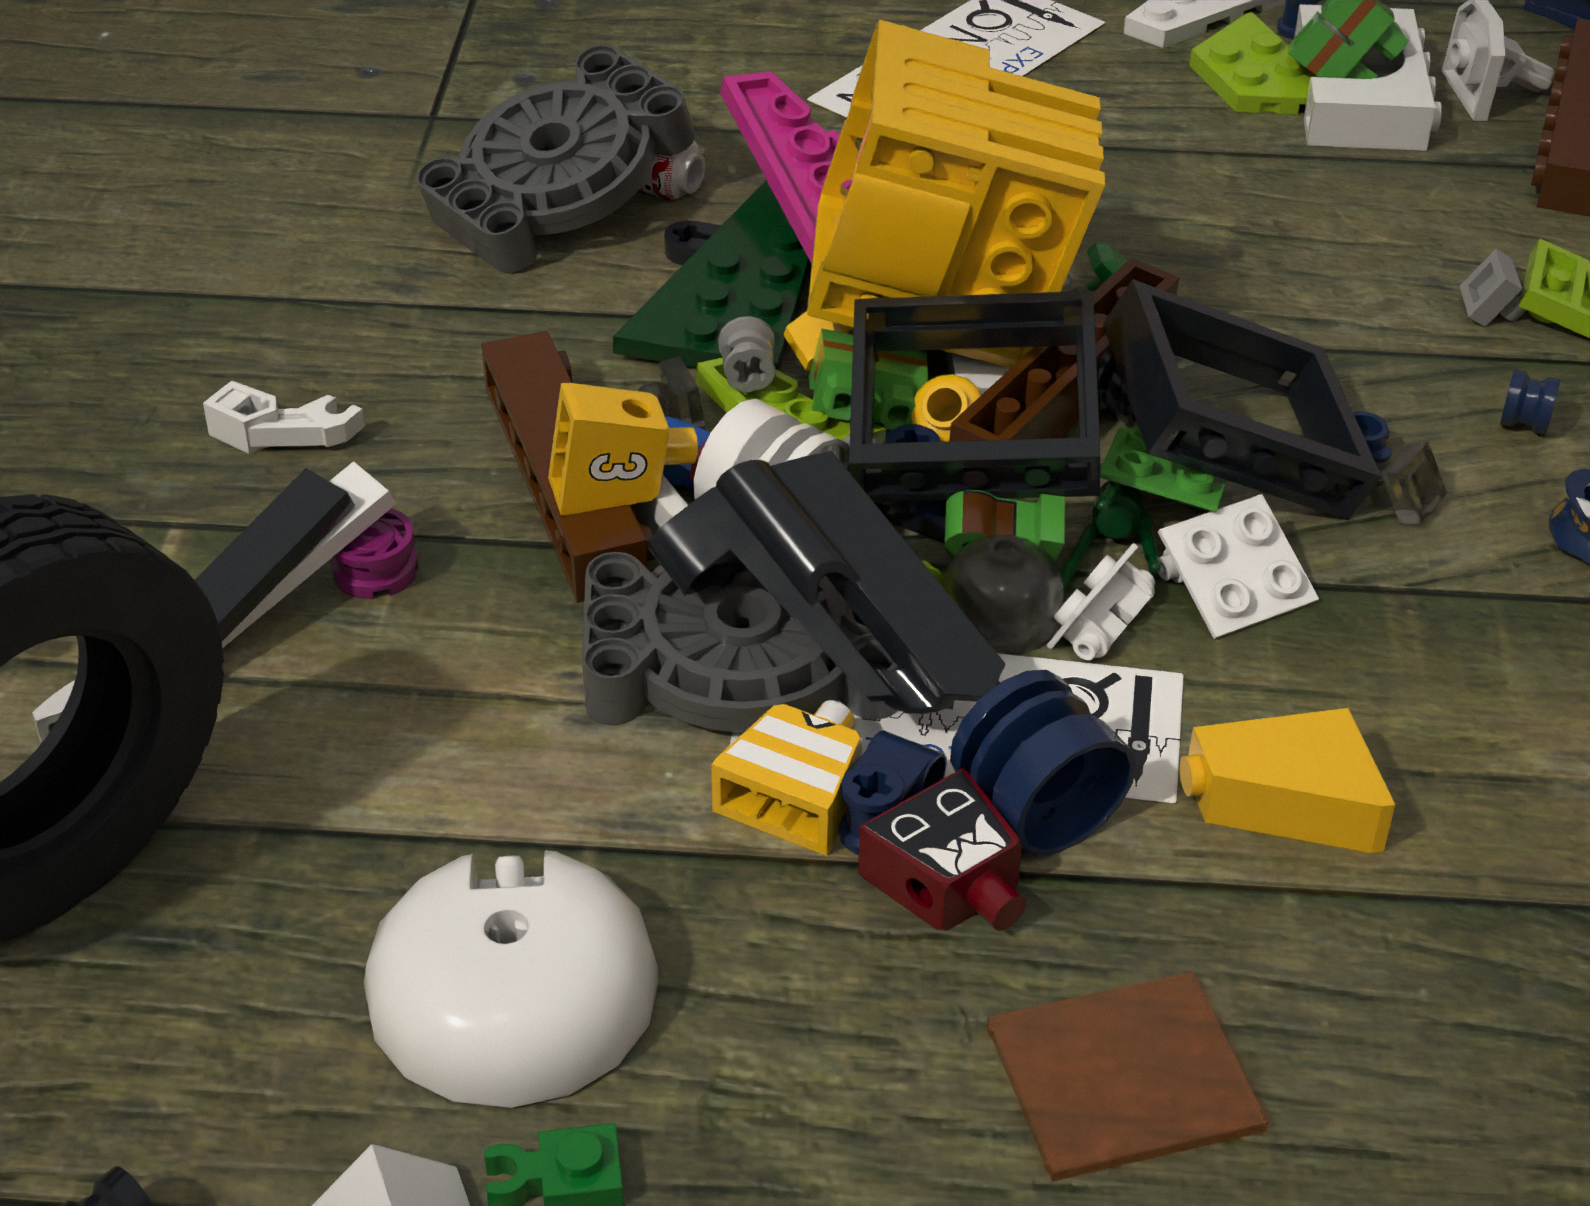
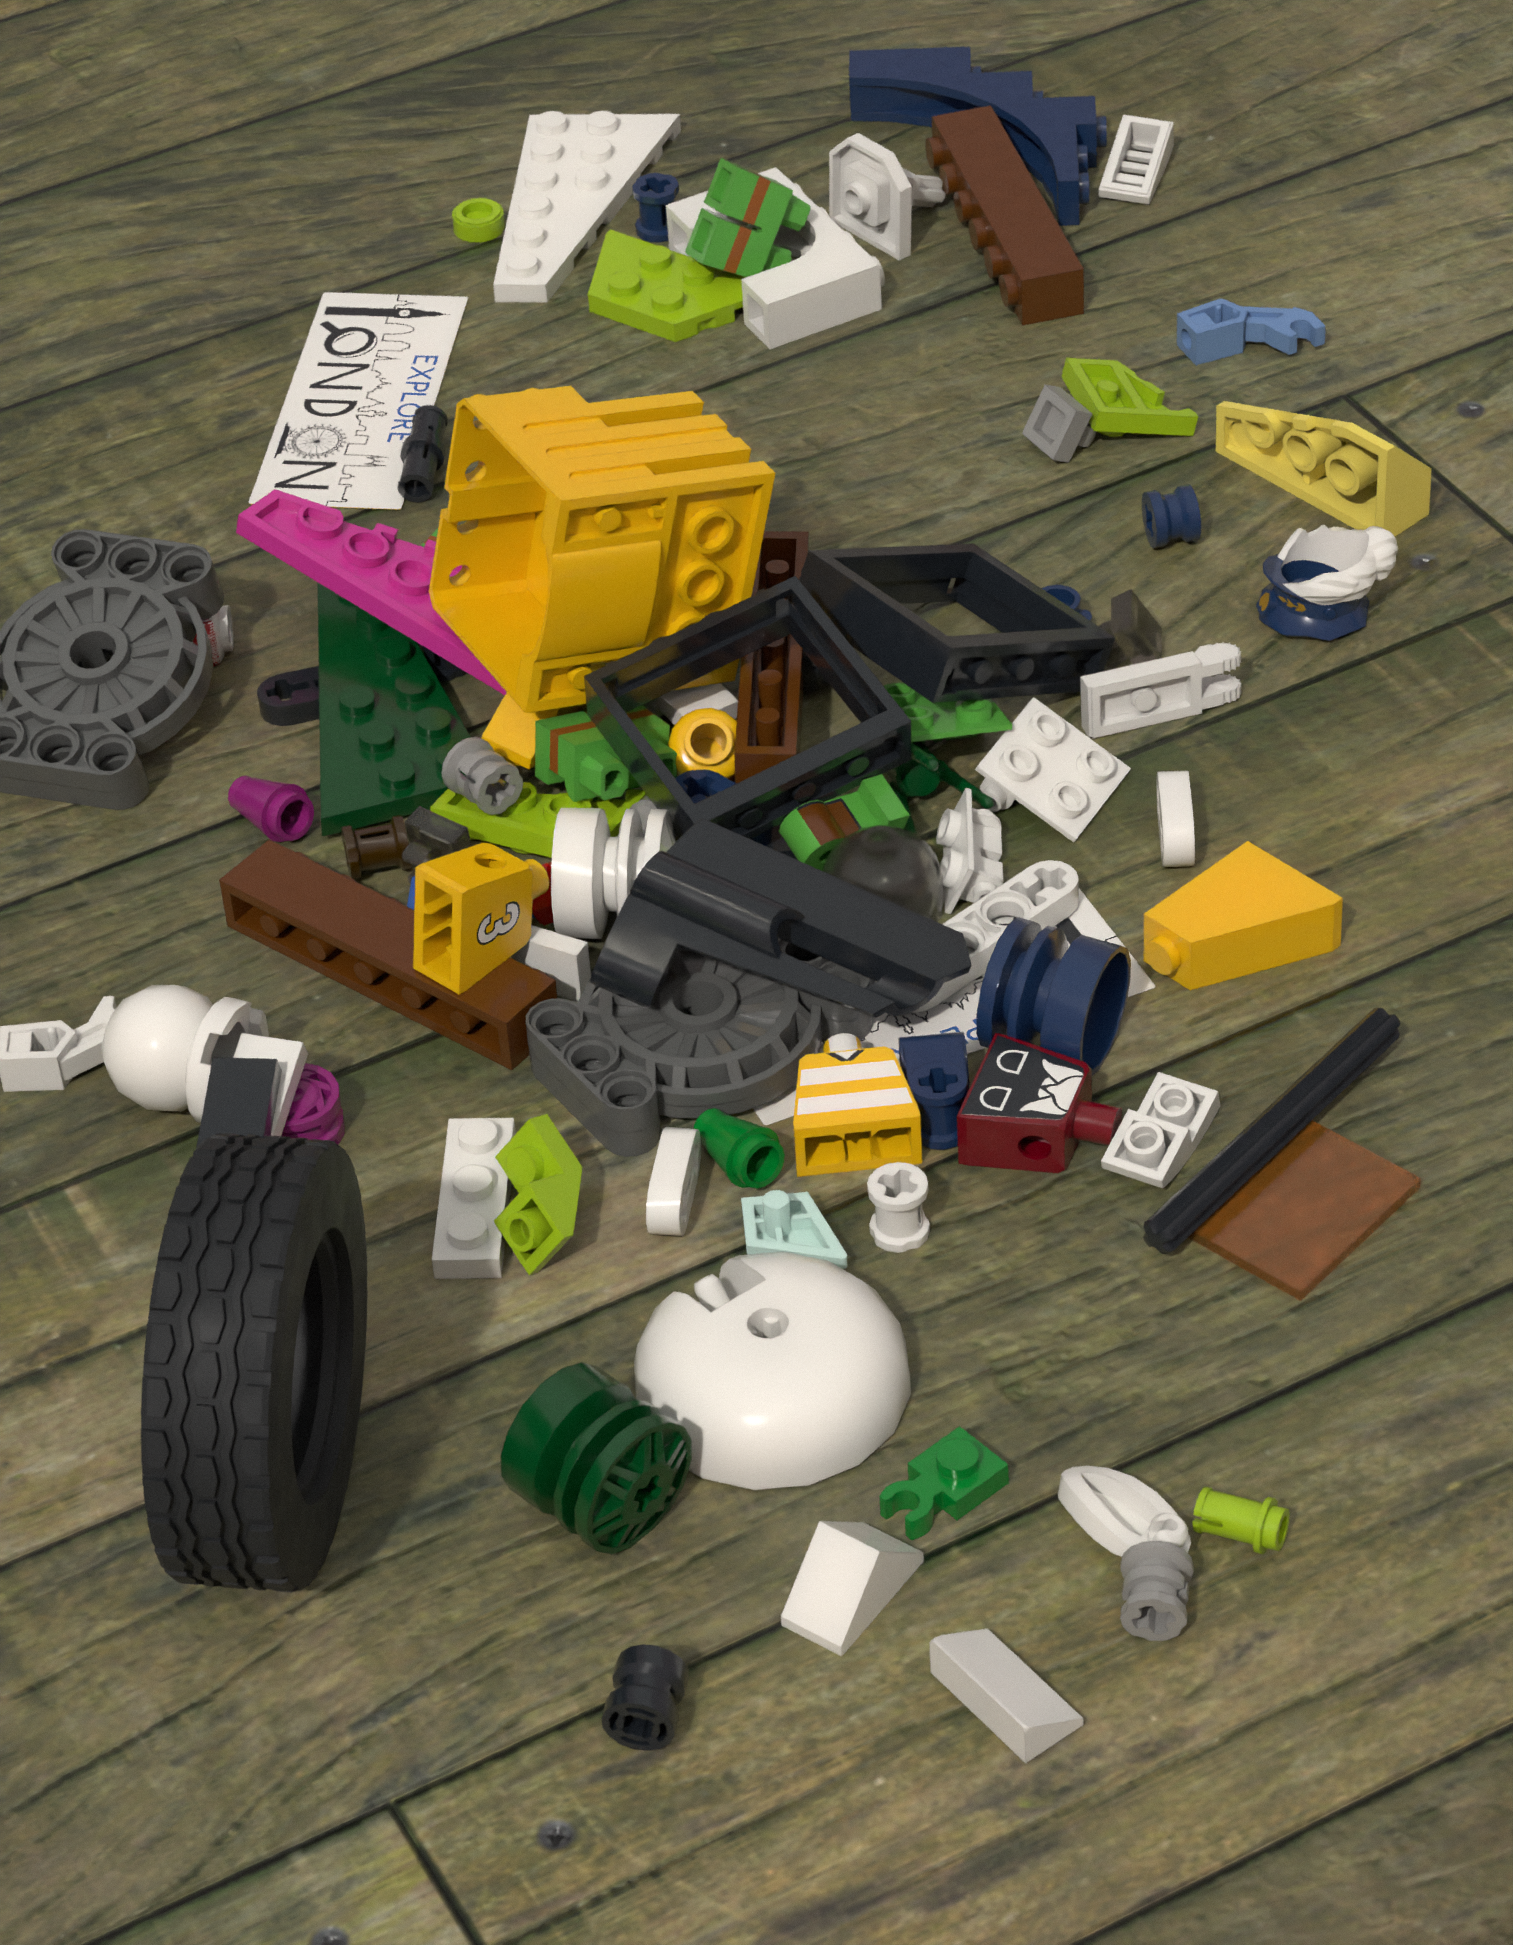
camera: 30 degrees left, 0 degrees up
none -> white tile [101,985,269,1123]
none -> magenta cone [228,776,314,842]
none -> dark brown bush [341,815,412,879]
none -> white plate [432,1118,516,1279]
none -> lime slope [494,1114,583,1275]
none -> dark green wheel [500,1362,692,1555]
none -> white beam [646,1127,701,1236]
none -> green cone [693,1108,785,1189]
none -> light aqua piece [741,1190,848,1269]
none -> white bush [867,1162,930,1253]
none -> white beam [911,860,1079,1013]
none -> white hinge [1080,642,1241,738]
none -> white slope [1101,1072,1221,1188]
none -> black axle [1143,1008,1401,1254]
none -> white beam [1156,771,1195,867]

